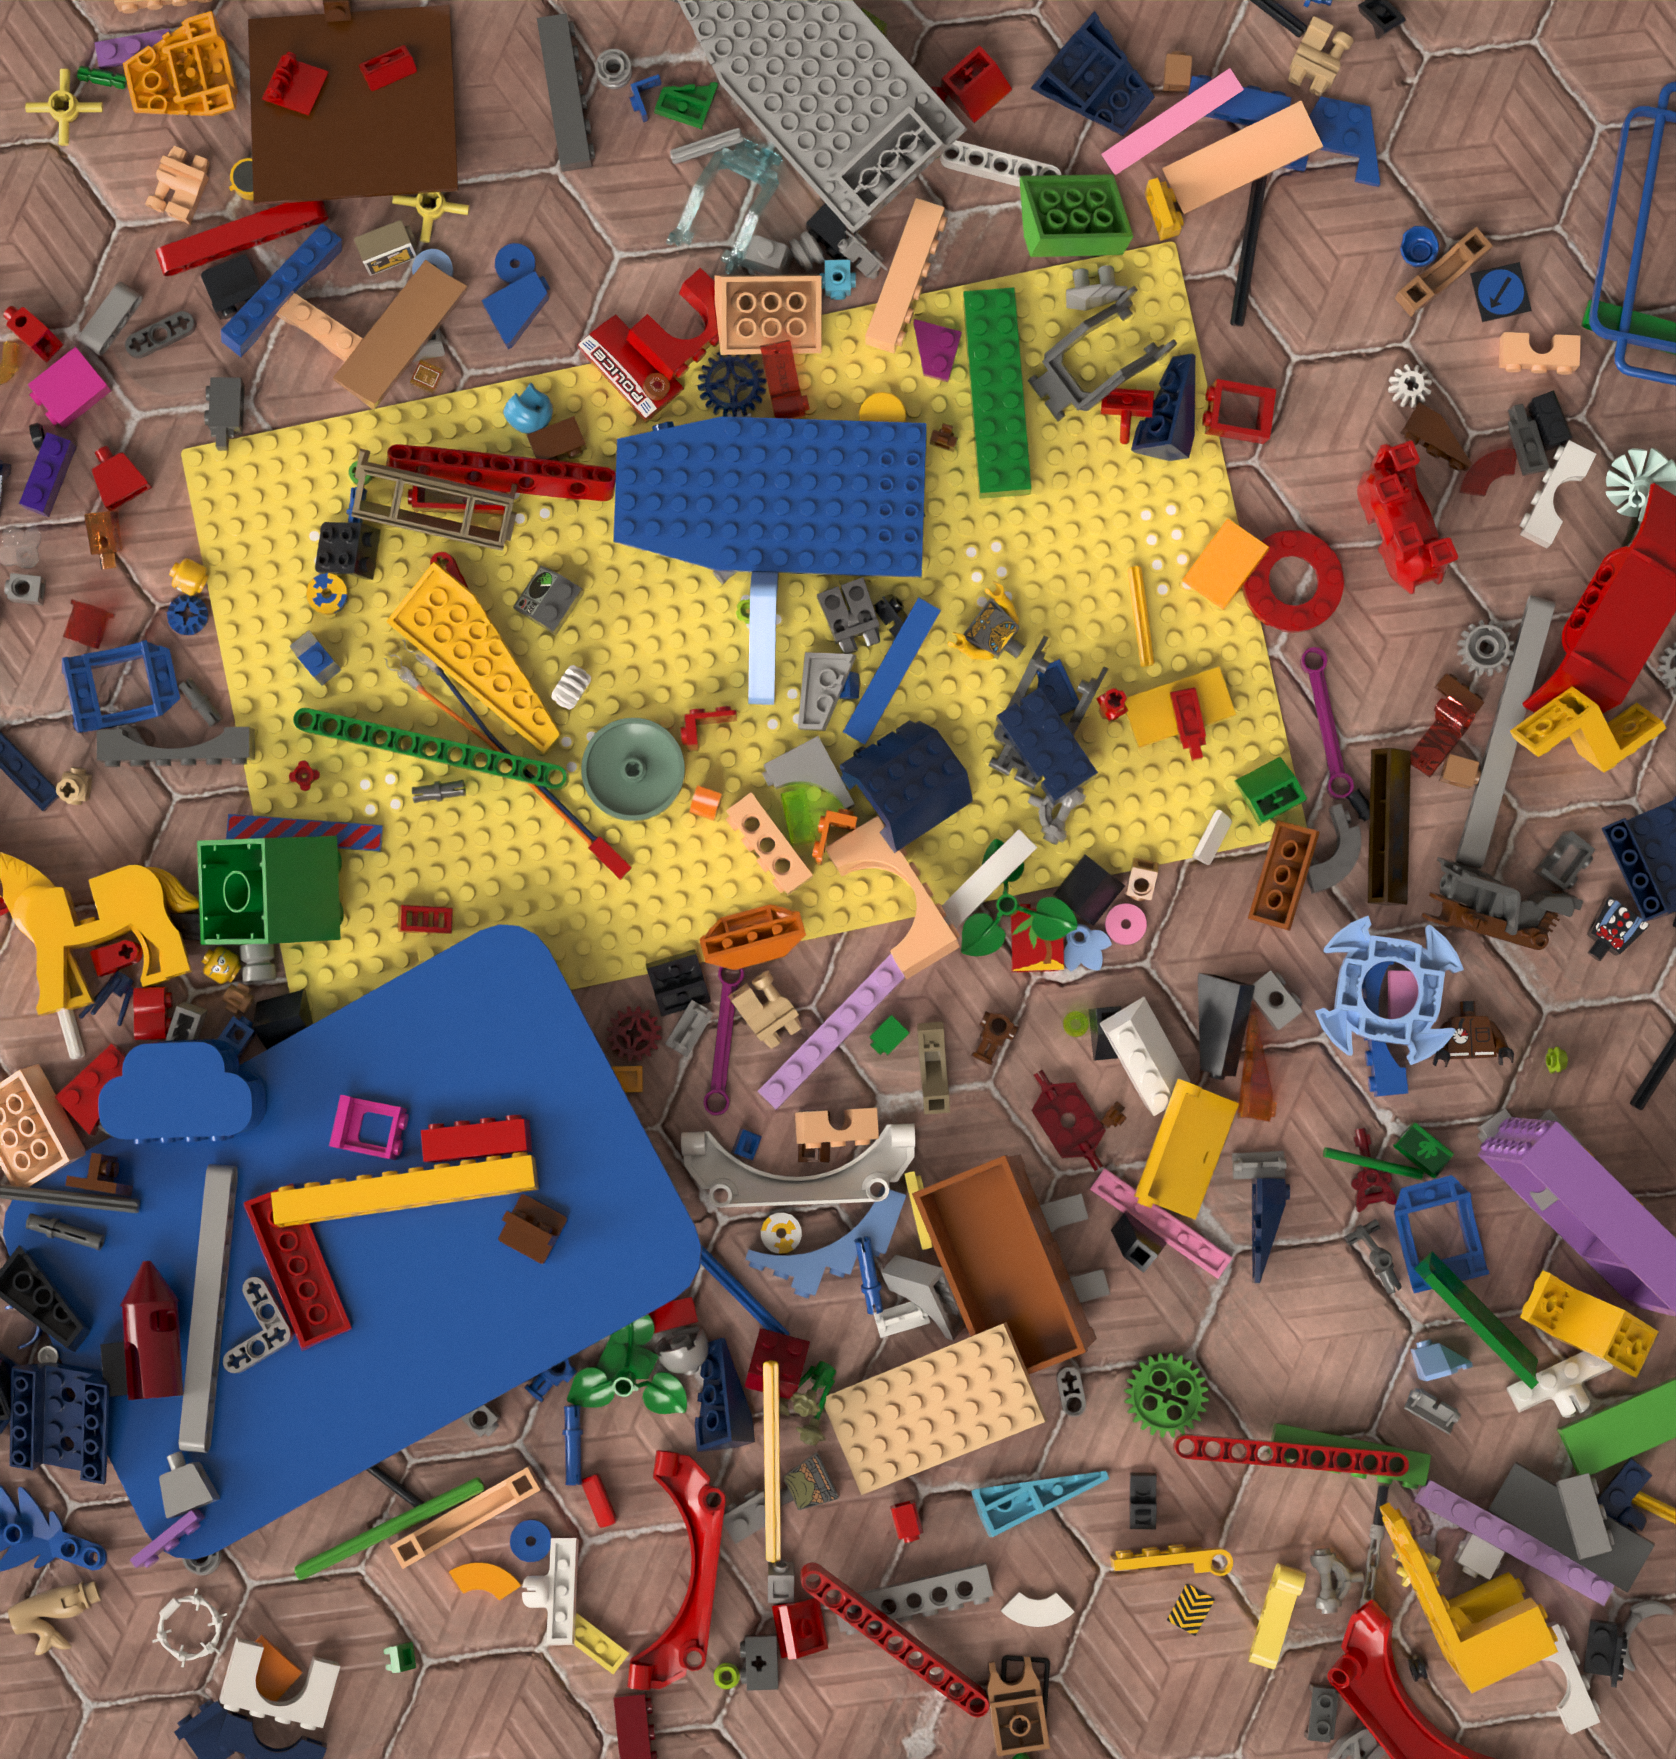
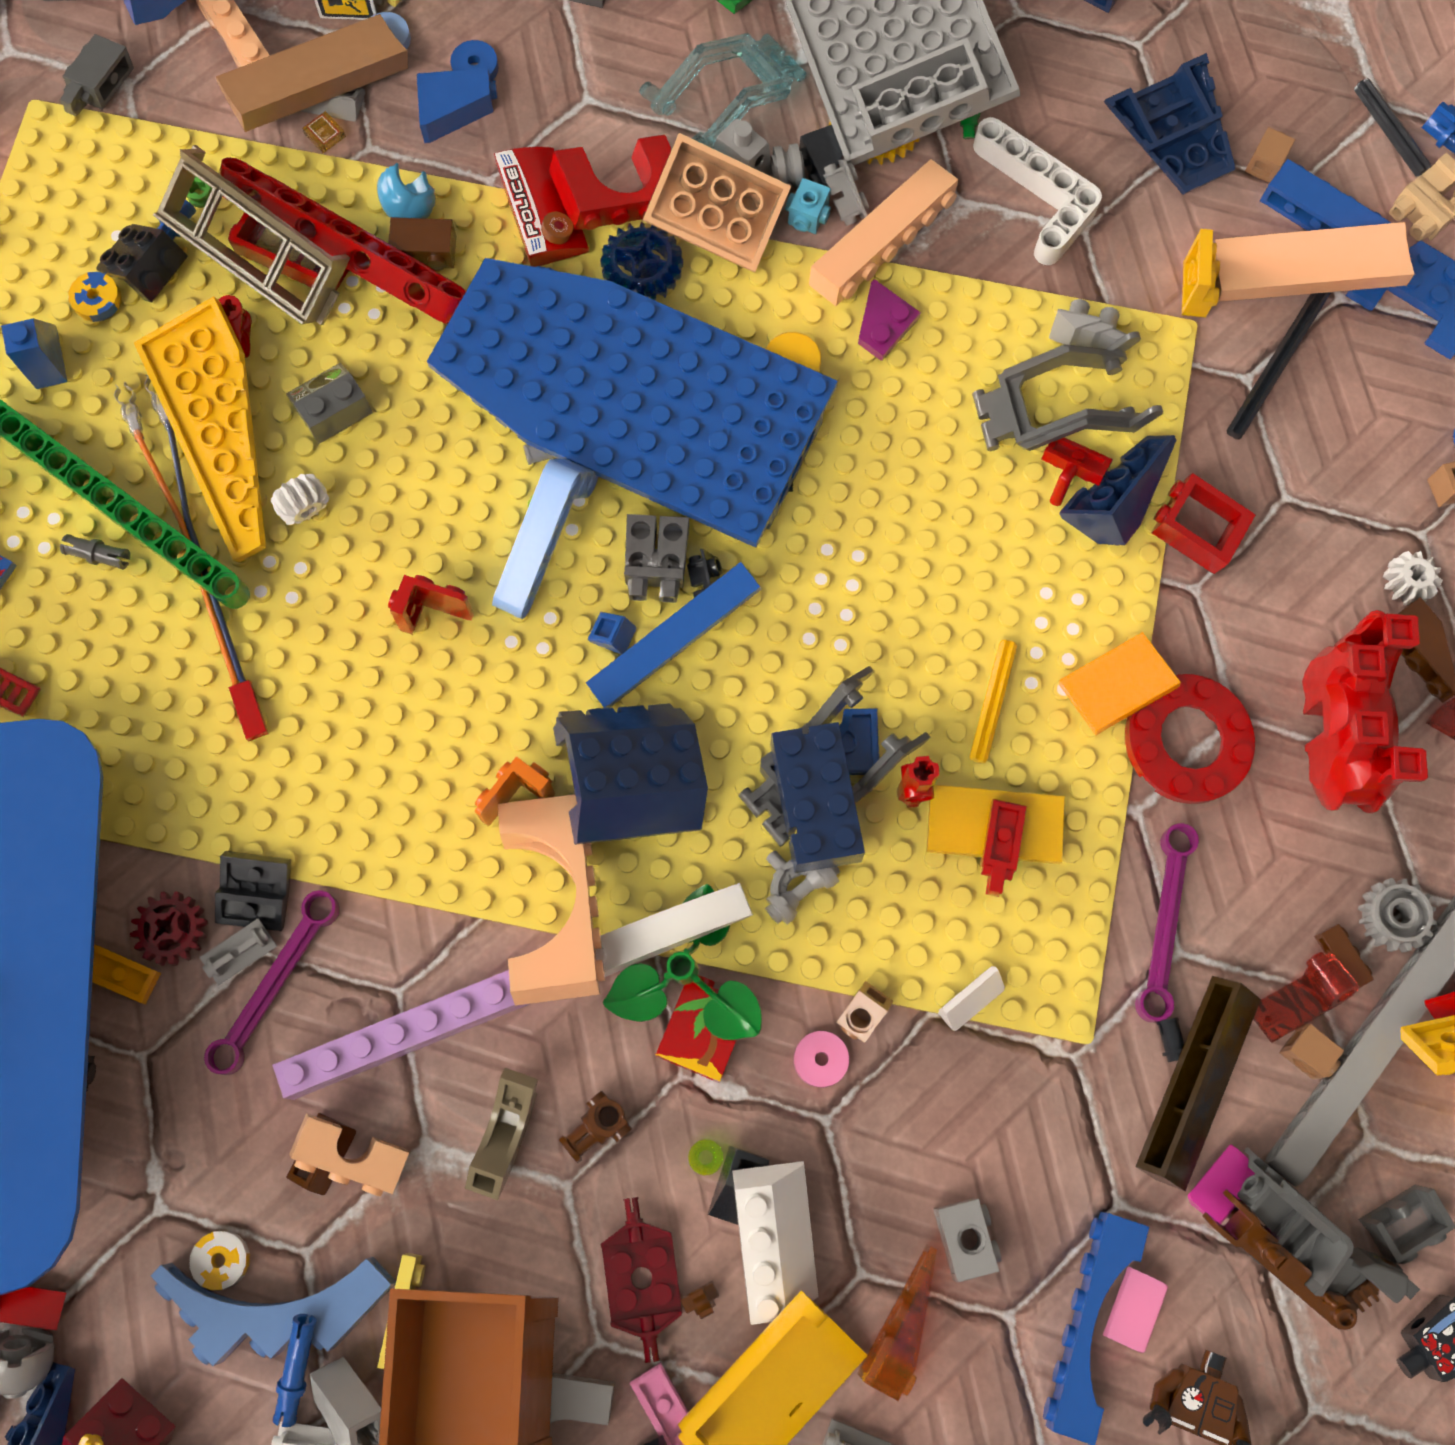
camera: 20 degrees right, 10 degrees down
sand green dish [581,718,685,821] -> none
light grey axle [670,128,744,164] -> none
white panel [681,1123,915,1208] -> none
orange brick [690,785,723,821] -> none
orange wedge [699,904,806,970] -> none
blue axle [700,1245,790,1336] -> none
light nougat brick [726,793,813,895] -> none
tan hips [728,971,802,1049] -> none
blue slope [731,1128,762,1160] -> none
clear red door [760,340,810,419] -> none
light grey arch [762,736,855,810] -> none
clear neon green brick [781,789,817,847] -> none
light grey wing [798,652,856,731] -> none
green brick [869,1015,910,1056] -> none
reddish brown plate [930,423,958,452] -> none
red slope [941,45,1012,124] -> none
torso [948,581,1026,660] -> none
green brick [963,287,1031,499] -> none
bright green slope [1019,174,1133,257] -> none
black slope [1053,854,1125,926] -> none
light blue plate [1064,924,1112,971] -> none
bright pink tile [1101,68,1244,175] -> none
black slope [1198,973,1255,1080] -> none
green slope [1235,757,1307,826] -> none
dark orange slope [1247,820,1320,931] -> none
flat silver arch [1307,804,1361,894] -> none
light blue piece [1315,916,1464,1065] -> none
none -> dark pink slope [1188,1144,1255,1224]

